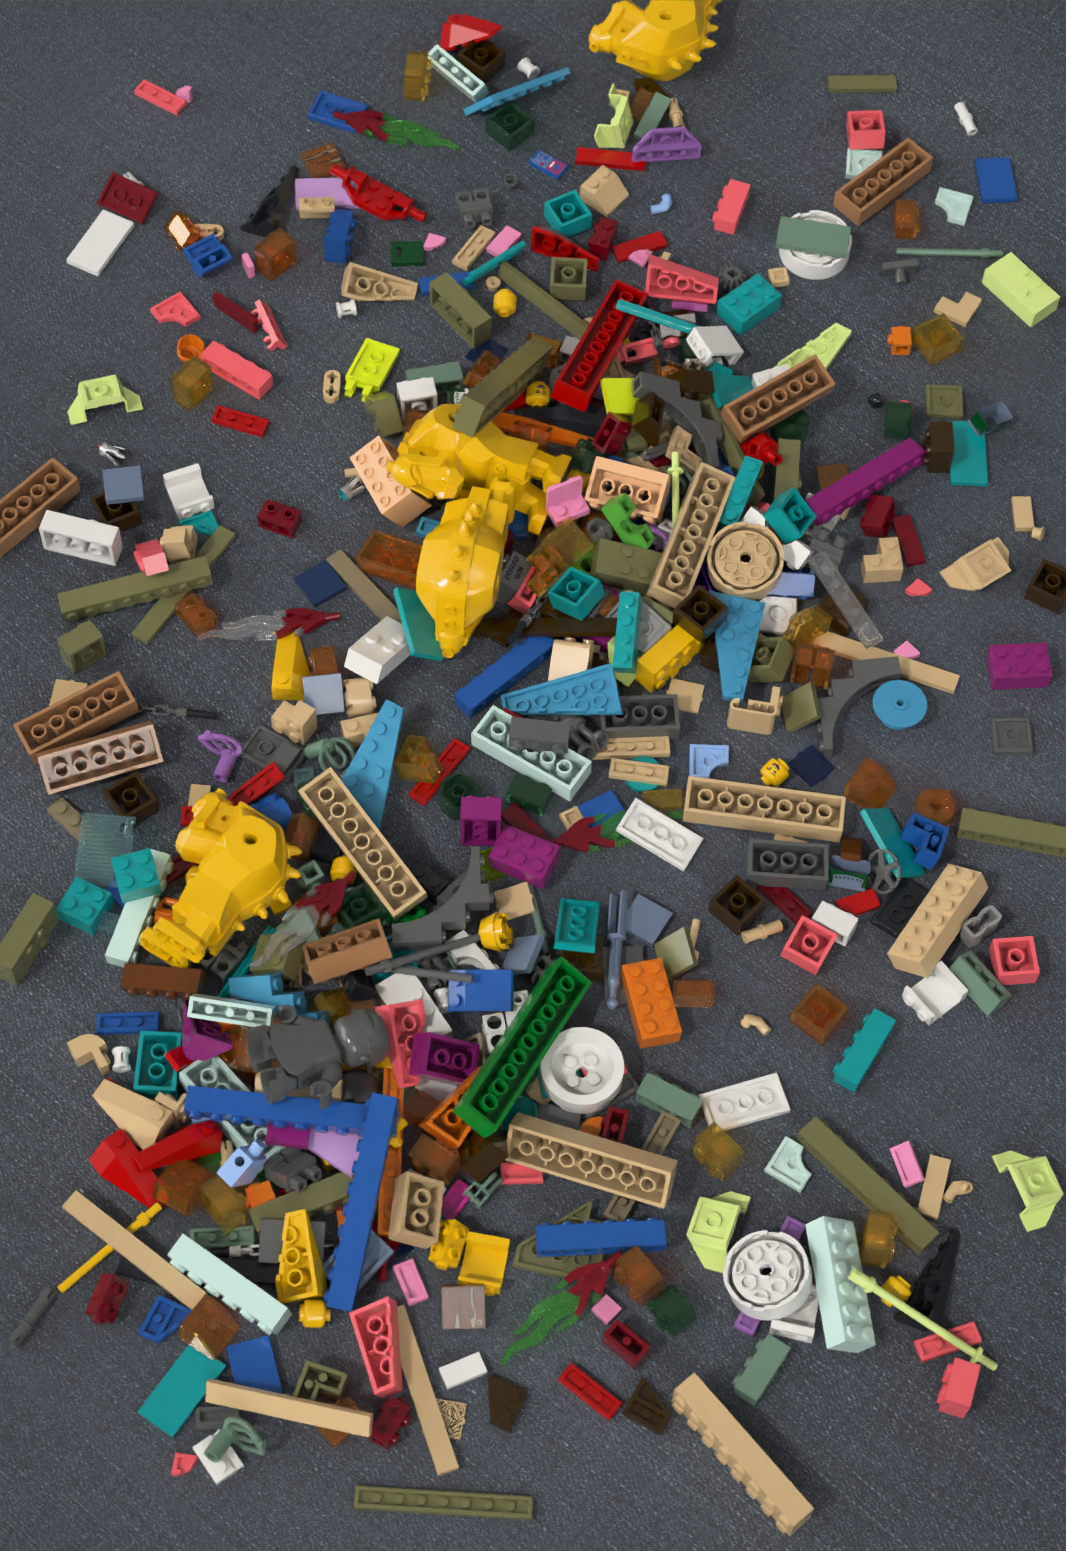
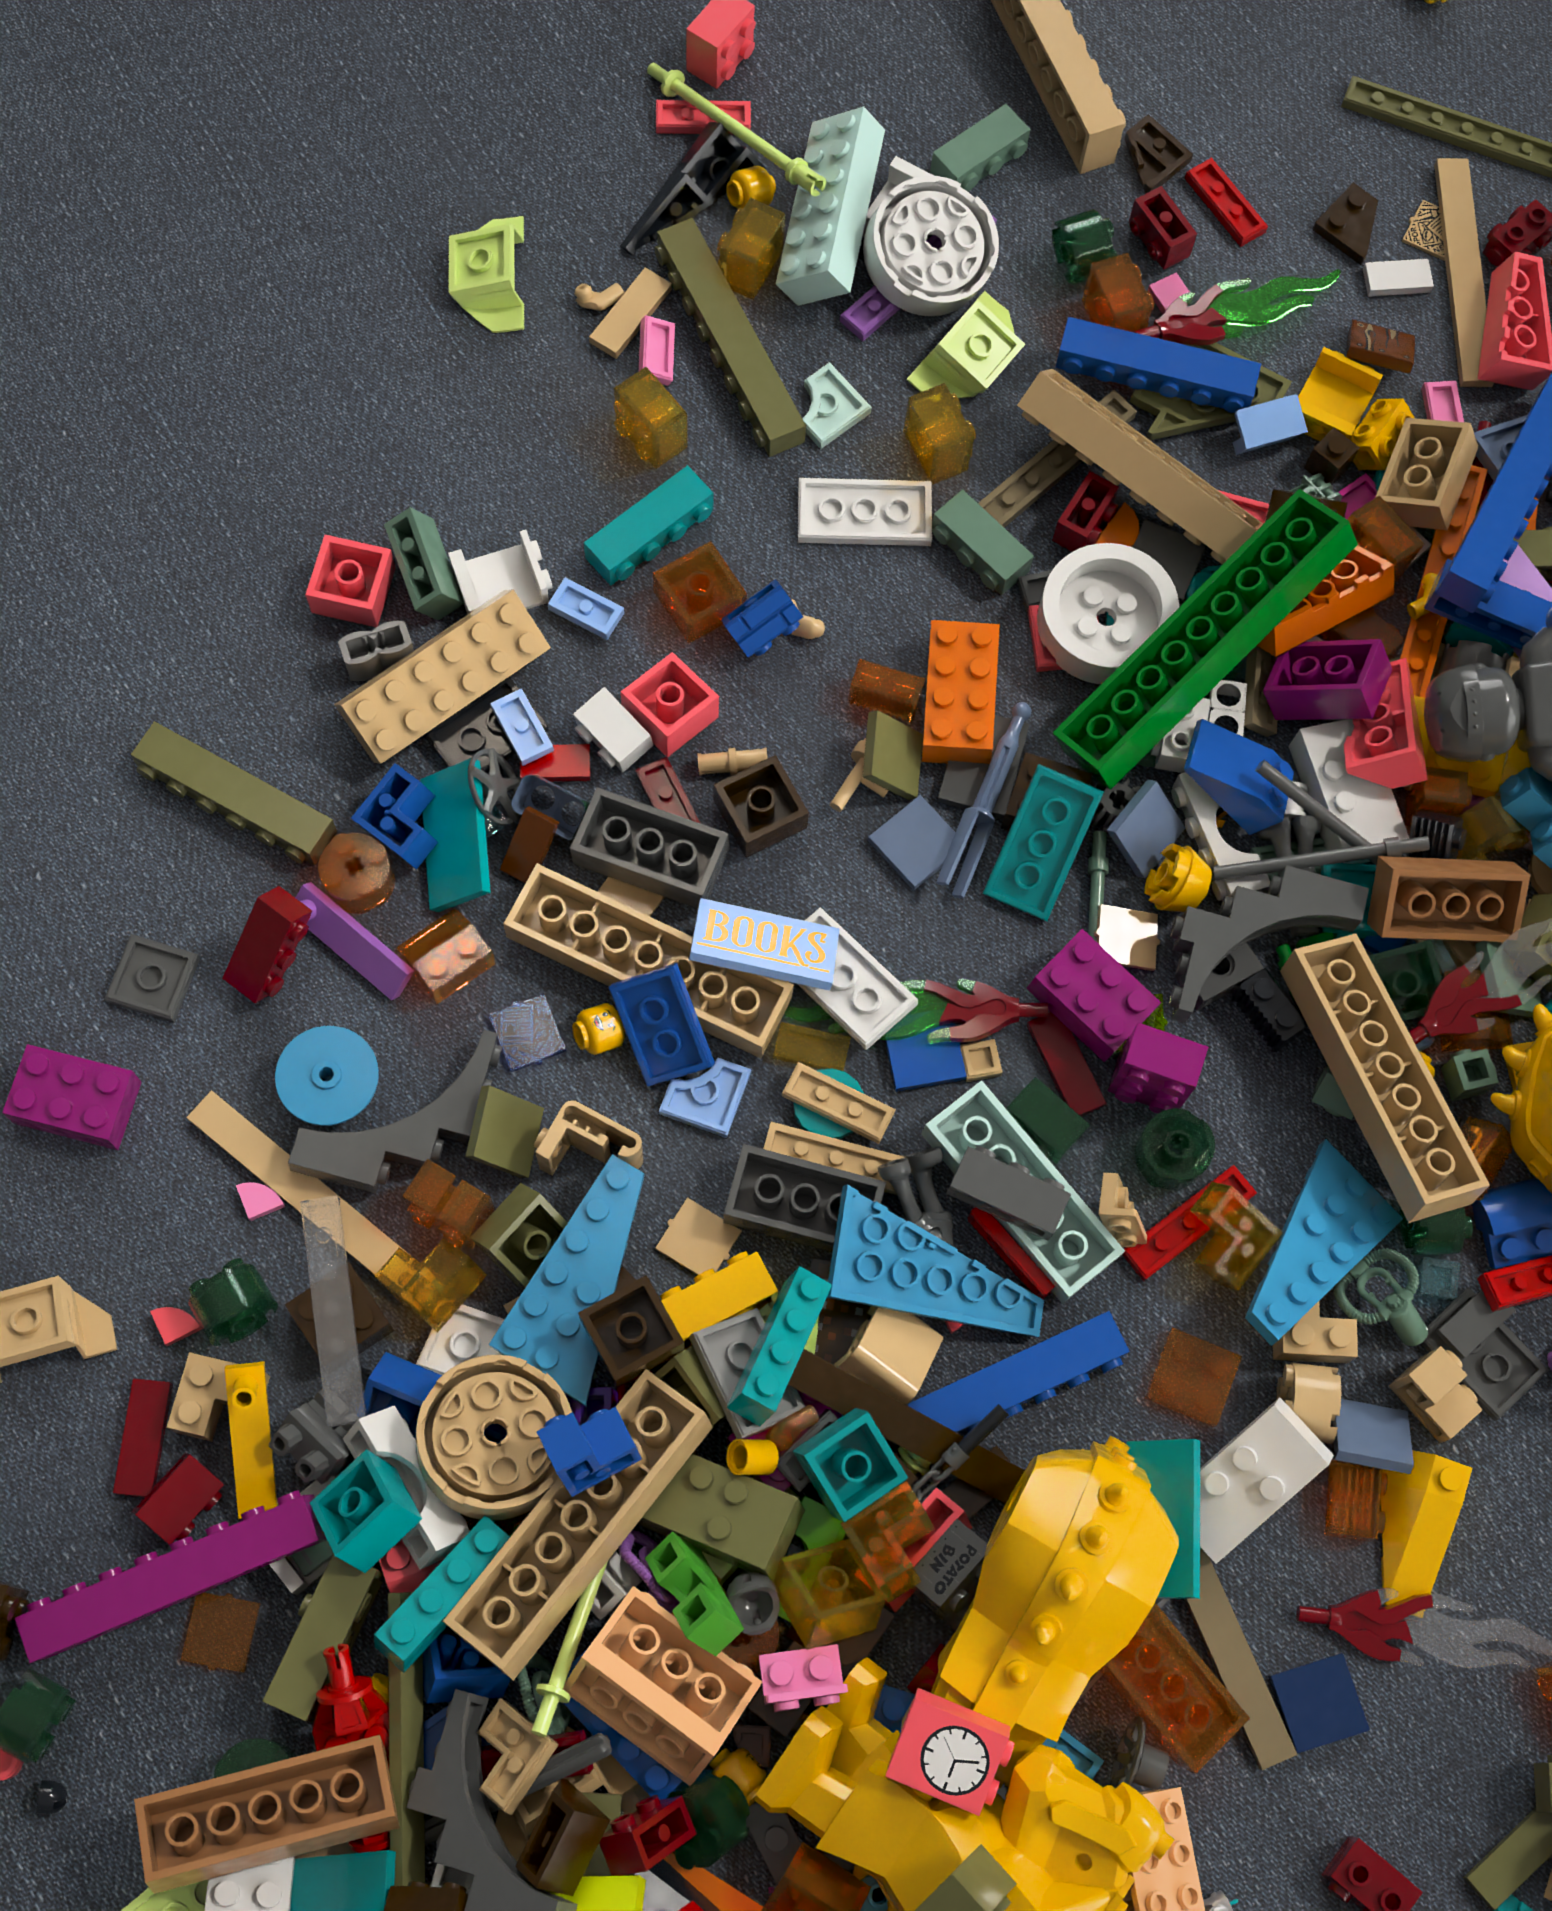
camera: 165 degrees left, 10 degrees up
none -> clear green brick [188,1258,278,1346]
none -> dark red brick [222,886,312,1003]
none -> yellow piece [224,1361,278,1519]
none -> medium lavender piece [295,882,415,1001]
none -> light blue plate [490,688,554,766]
none -> blue brick [536,1406,642,1497]
none -> light blue plate [548,577,624,640]
none -> blue tile [608,963,715,1087]
none -> clear yellow brick [613,367,688,469]
none -> light blue tile [689,898,839,991]
none -> blue brick [721,579,803,658]
none -> yellow beam [726,1439,779,1475]
none -> coral brick [885,1688,1015,1816]
none -> tan bracket [1099,1173,1147,1247]
none -> dark grey wheel [1110,1716,1169,1790]
none -> clear orange plate [1145,1327,1242,1427]
none -> light blue panel [1232,394,1308,455]
none -> dark brown brick [1304,427,1360,485]

